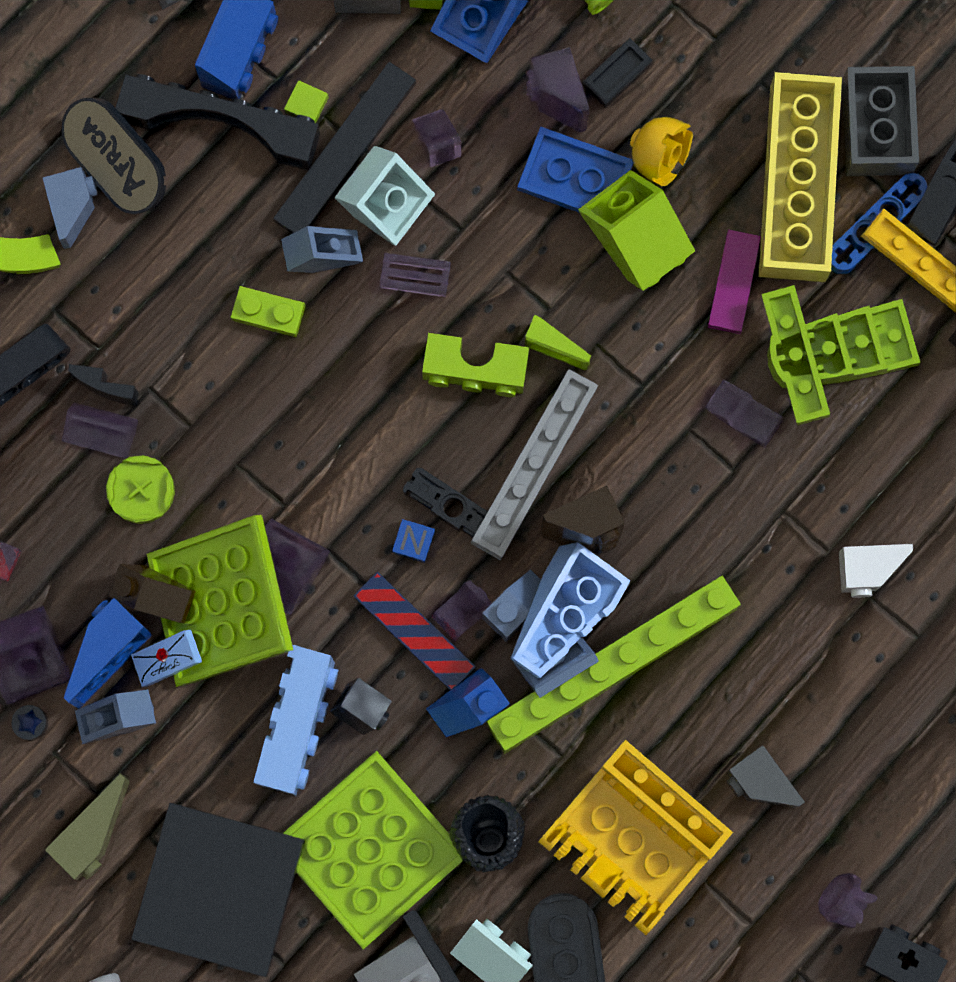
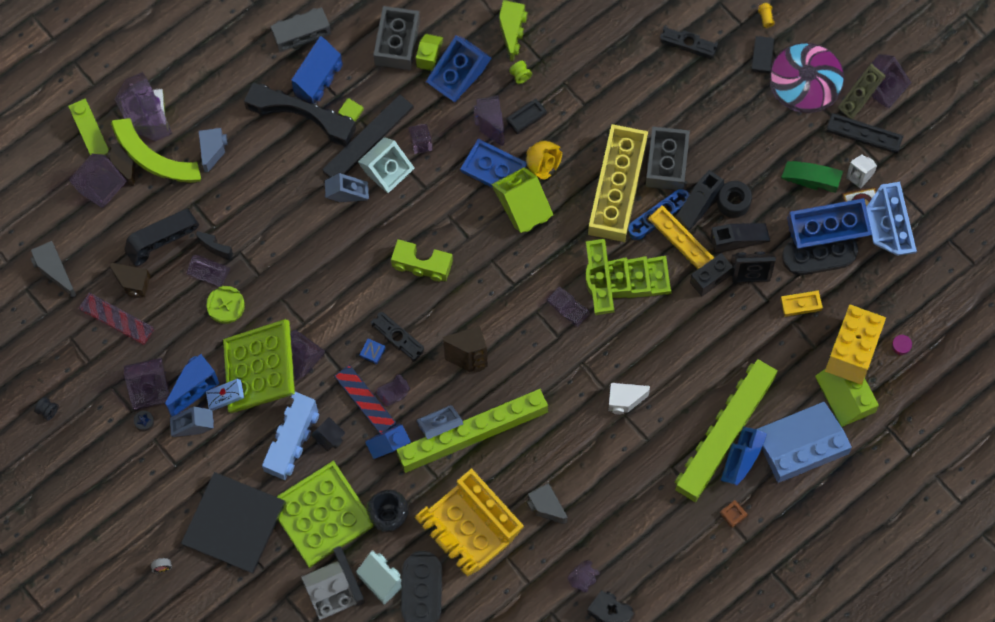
camera: 10 degrees right, 10 degrees down
olive slope [45,774,130,880] -> none
dark tan tile [61,97,166,214] -> none
dark brown slope [109,564,196,623] -> none
lime plate [231,286,305,337] -> none
clear purple tile [380,253,451,297] -> none
light grey plate [471,369,598,560] -> none
sand blue slope [482,570,541,642] -> none
light blue wedge [510,542,630,678] -> none
lime slope [525,315,591,370] -> none
magenta tile [708,229,761,334] -> none

